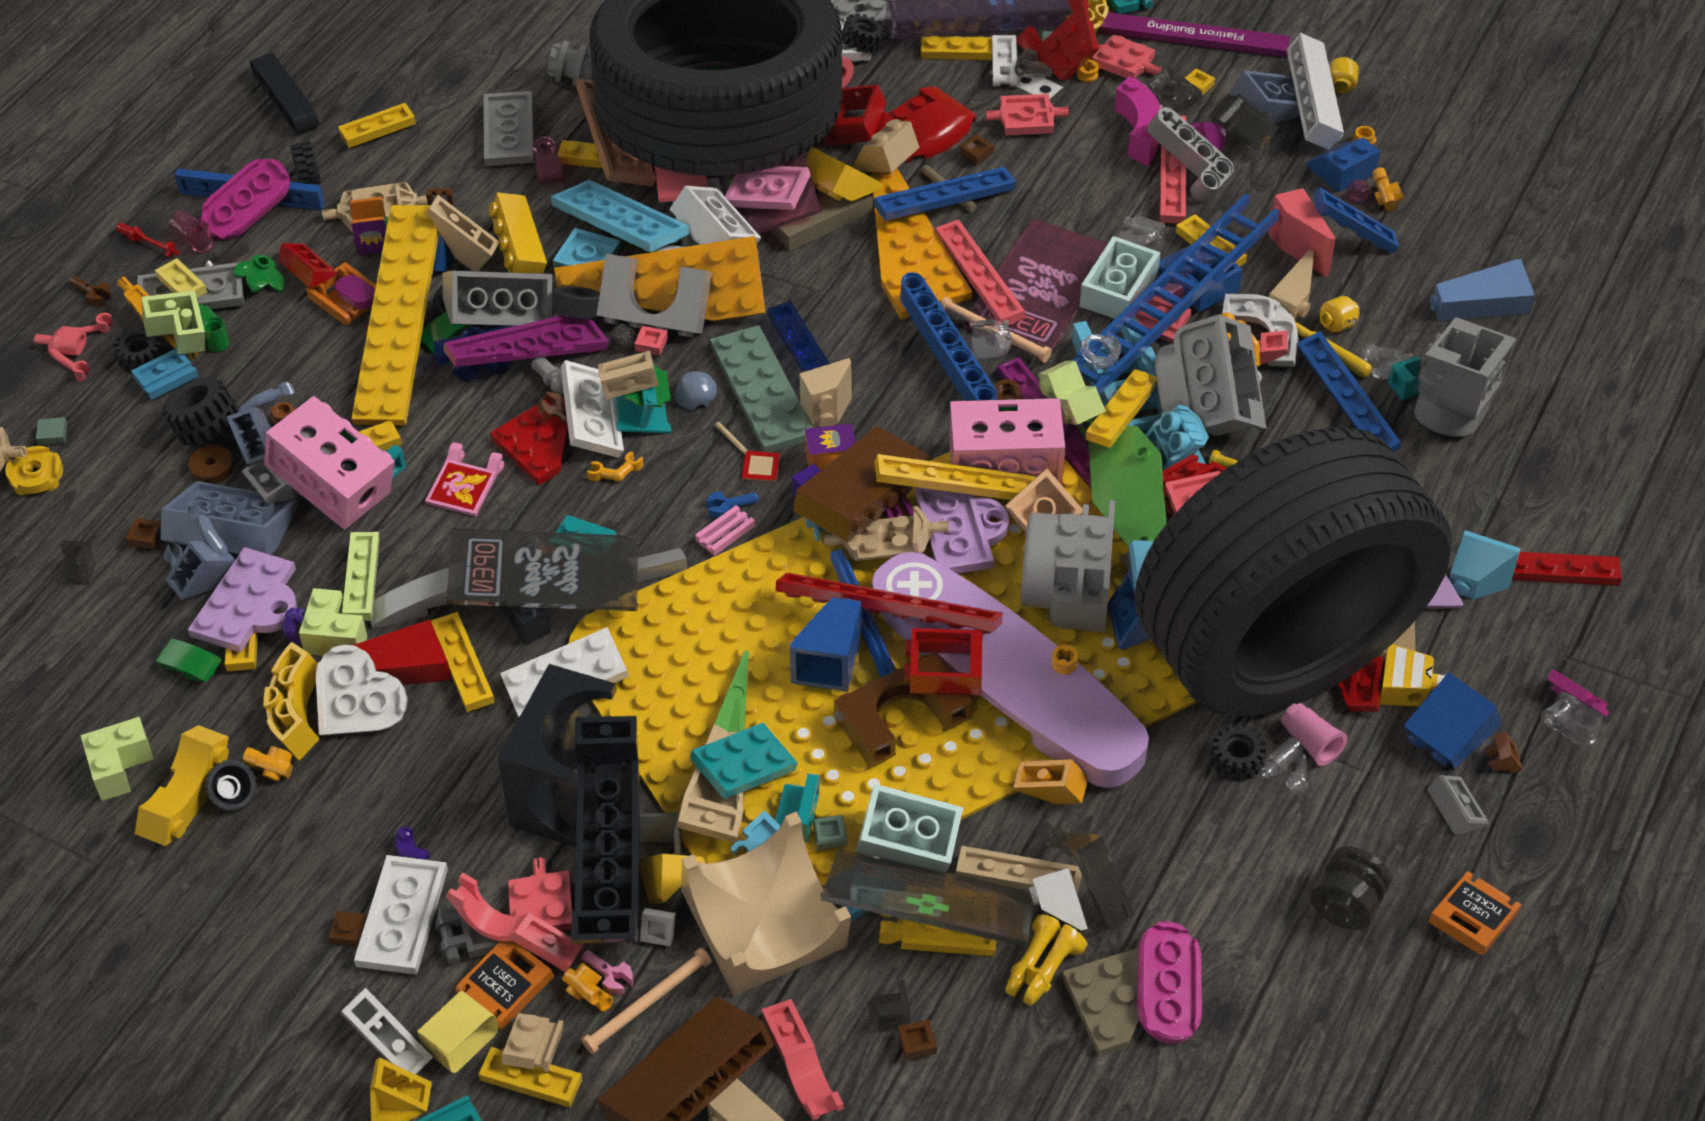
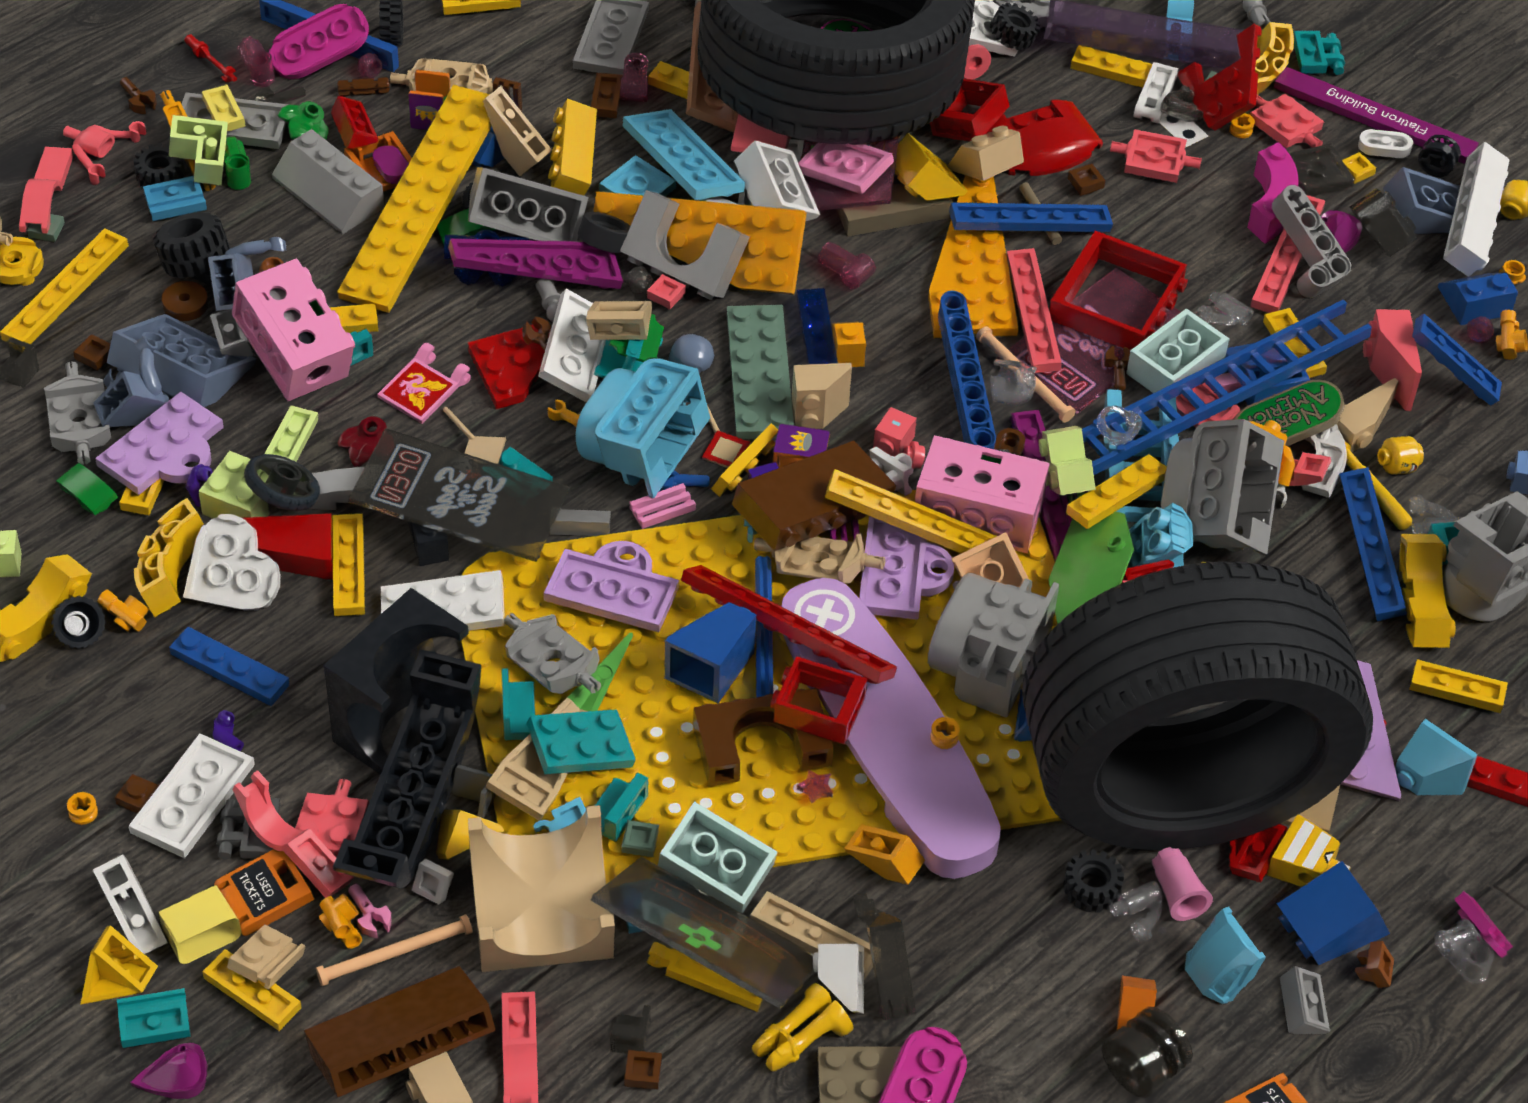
camera: 15 degrees right, 0 degrees up
none -> yellow plate [0,228,128,351]
none -> coral piece [19,147,73,234]
none -> light grey plate [44,361,111,465]
none -> light orange bush [67,792,98,825]
none -> blue plate [169,627,290,706]
none -> wheel [244,454,320,511]
none -> light grey slope [272,129,384,235]
none -> reddish brown axle [337,77,390,96]
none -> dark red plate [338,416,395,467]
none -> clear pink plate [358,53,382,78]
none -> tan piece [443,407,506,466]
none -> teal panel [502,669,535,740]
none -> light grey plate [504,613,601,694]
none -> lavender plate [544,541,679,633]
none -> medium azure brick [576,358,710,498]
none -> reddish brown plate [590,73,623,118]
none -> yellow plate [711,423,778,497]
none -> clear pink piece [797,769,833,804]
none -> clear pink piece [818,241,876,289]
none -> light orange slope [829,322,866,367]
none -> white hips [869,447,913,496]
none -> coral brick [873,407,917,457]
none -> coral plate [903,441,925,470]
none -> red window [1049,230,1188,351]
none -> reddish brown bar [1104,346,1130,392]
none -> orange slope [1116,975,1157,1040]
none -> medium azure slope [1185,907,1266,1004]
none -> tile [1234,380,1345,446]
none -> white plate [1358,129,1413,158]
none -> yellow brick [1399,534,1456,648]
none -> yellow plate [1409,659,1508,713]
none -> black wheel [1418,135,1461,177]

